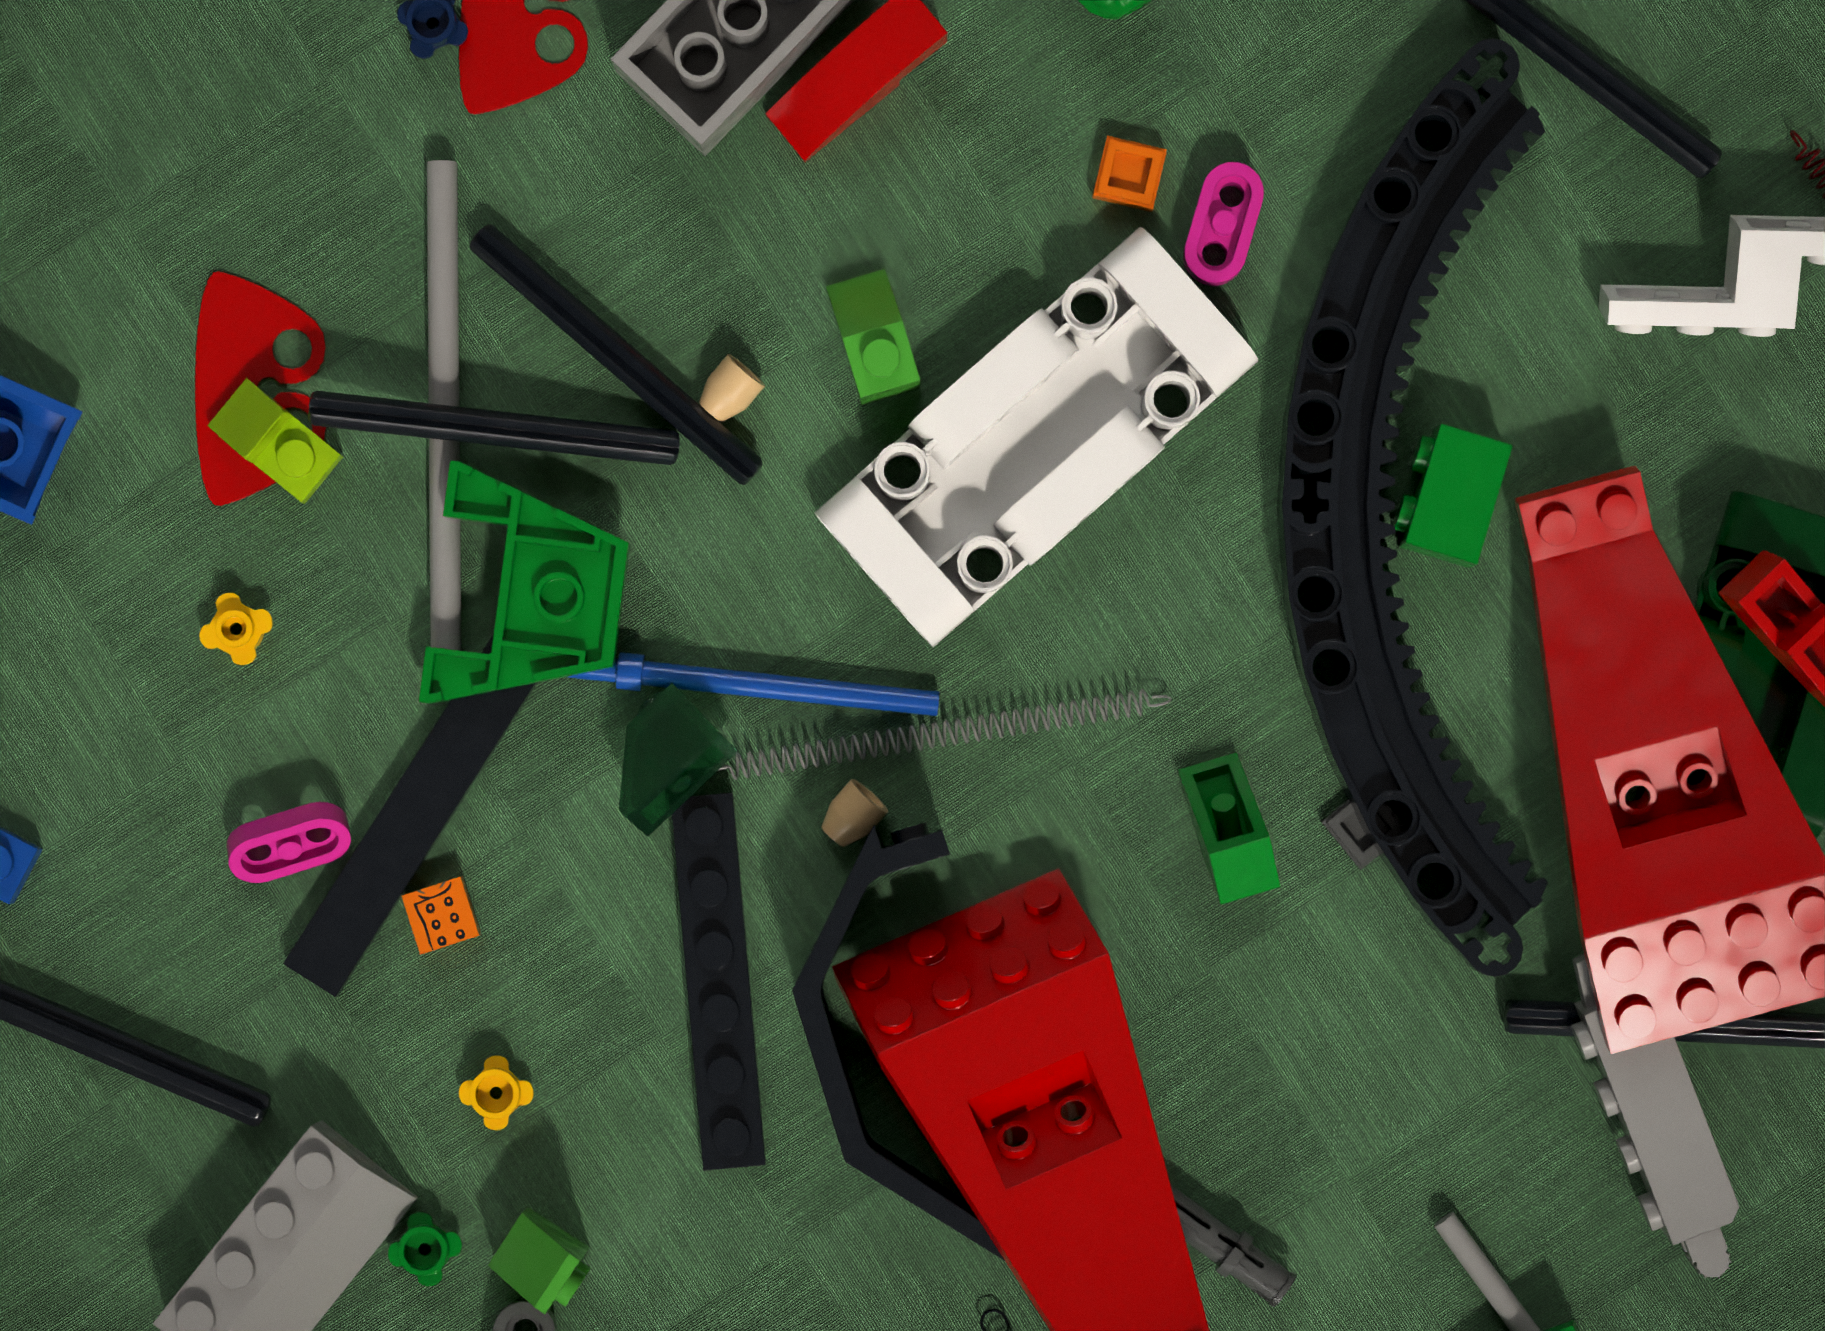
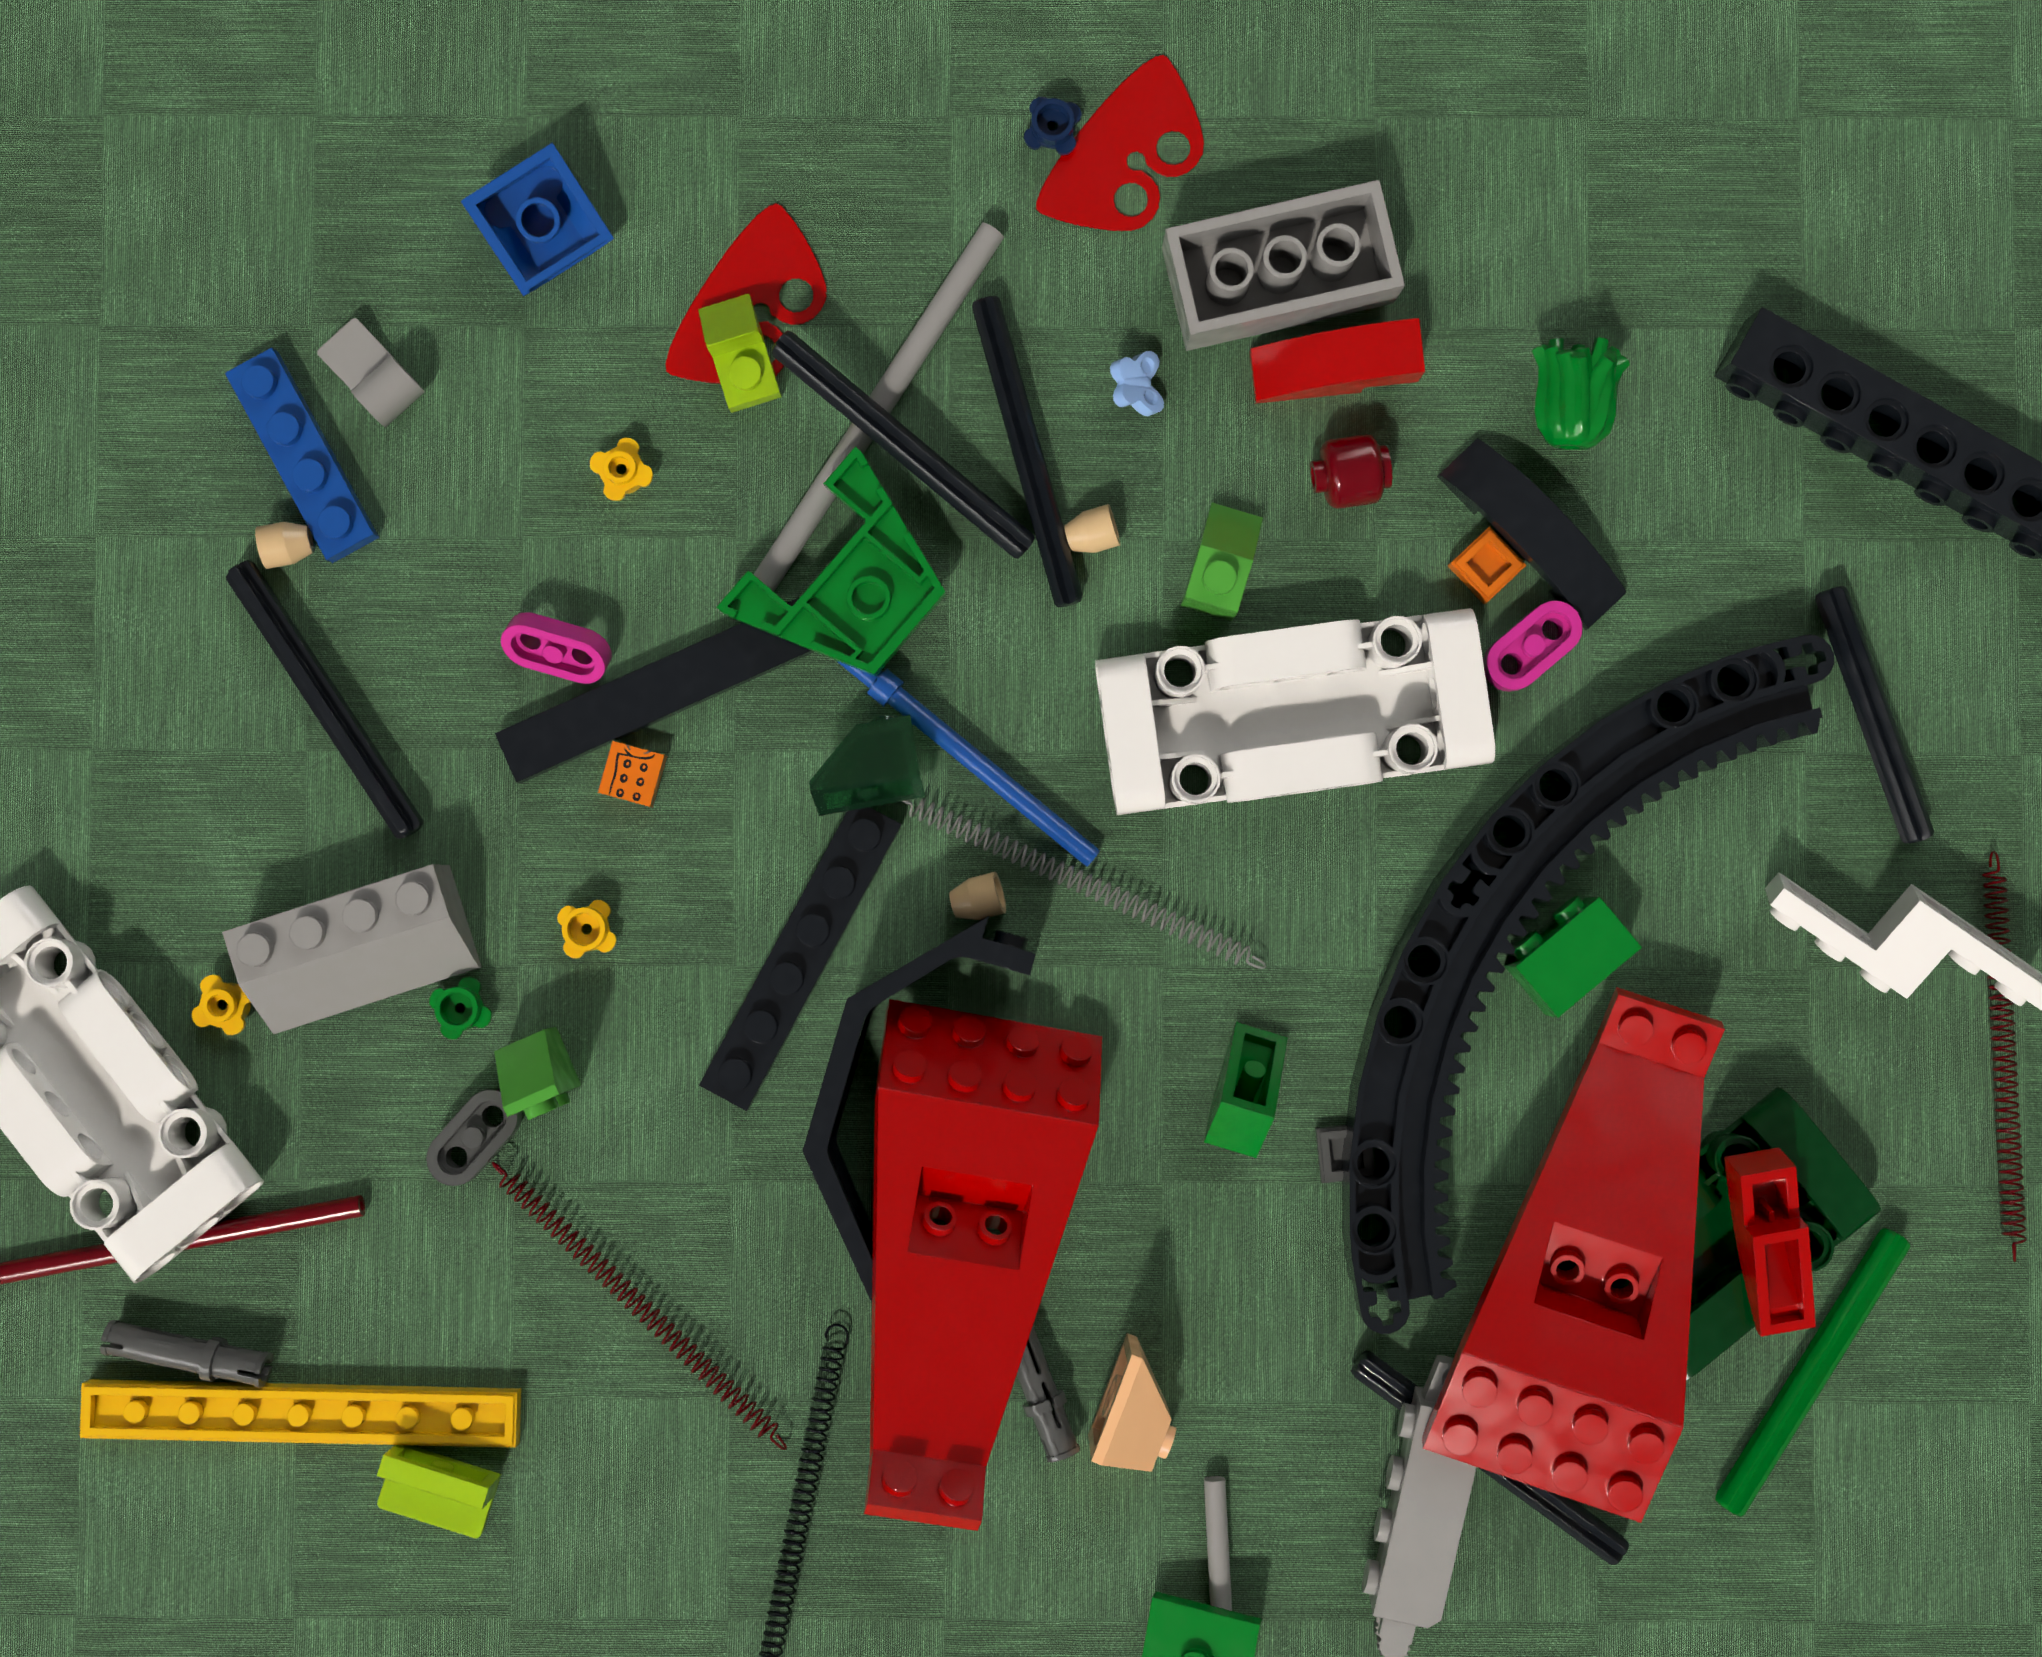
camera: 35 degrees right, 0 degrees up
none -> light nougat slope [1088,1333,1176,1472]
none -> light blue piece [1110,351,1164,416]
none -> dark red head [1310,435,1392,509]
none -> black slope [1437,438,1627,630]

